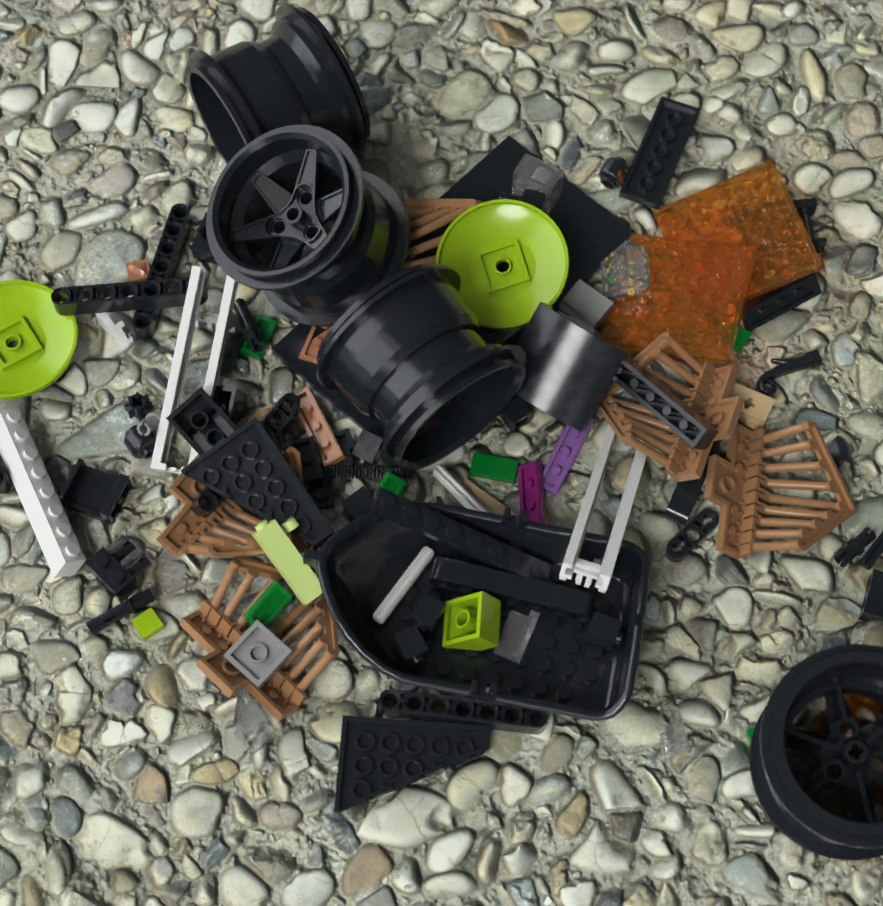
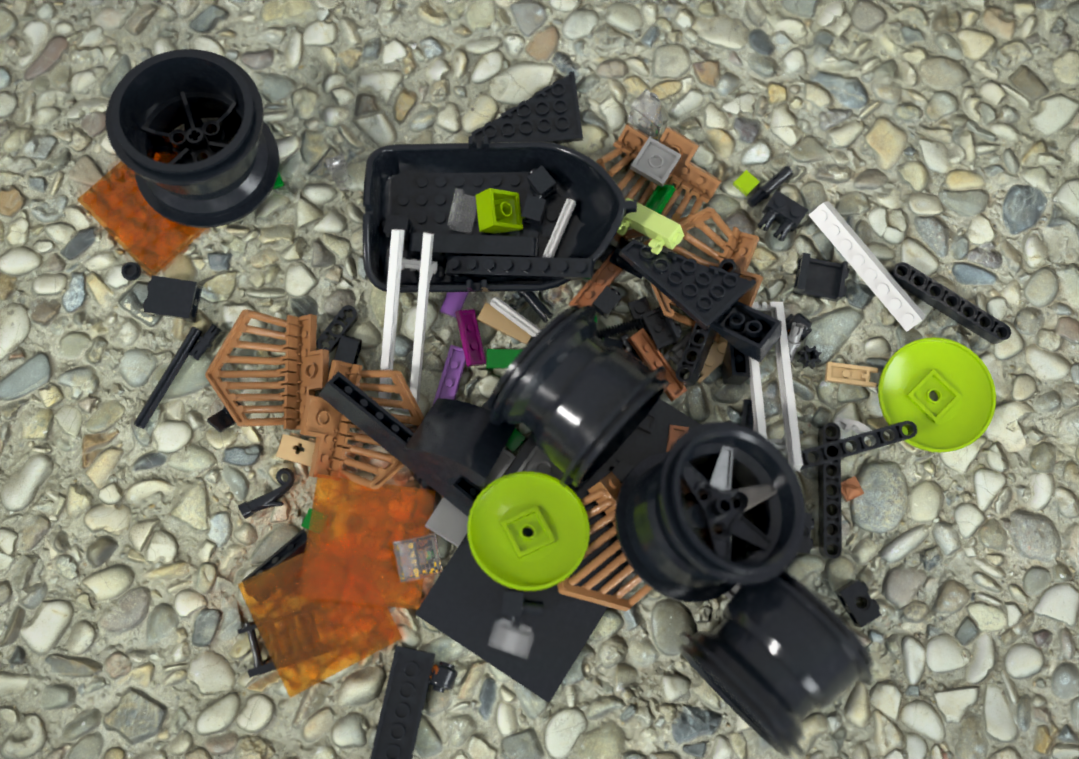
camera: 170 degrees right, 15 degrees up
none -> tan hinge [825,362,879,388]
none -> black brick [834,580,881,628]

